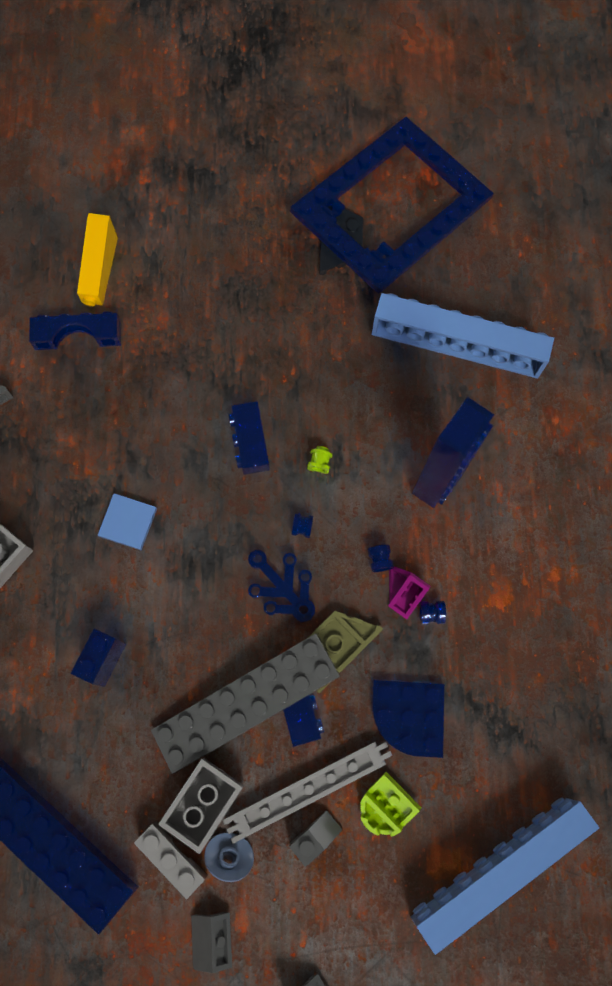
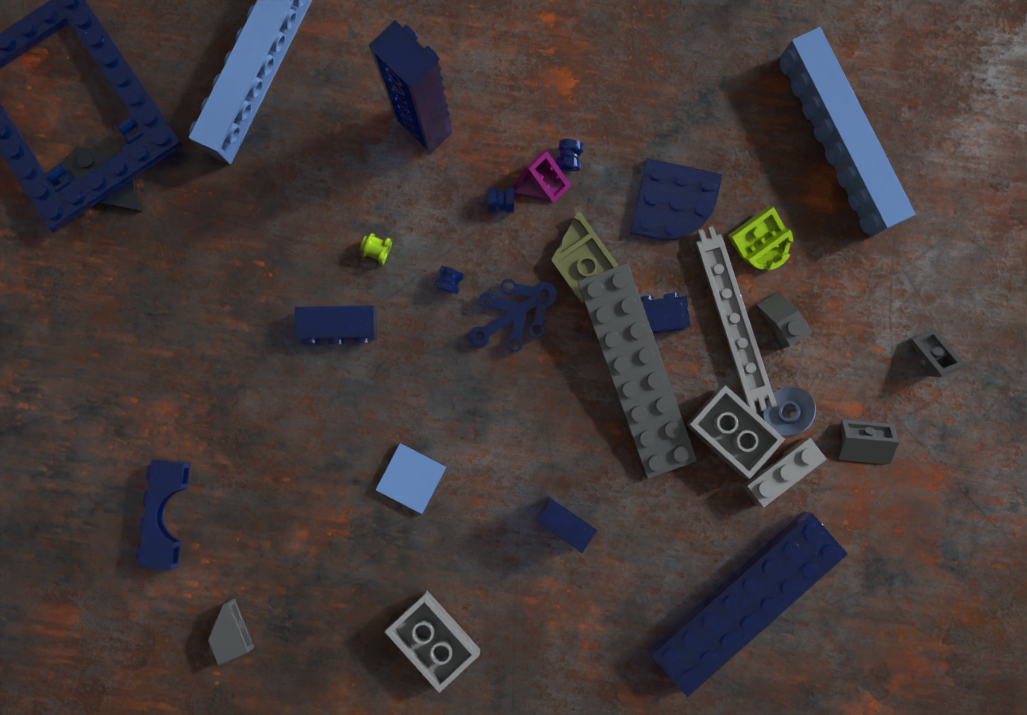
camera: 80 degrees left, 10 degrees up
yellow slope [77,213,118,306] -> none

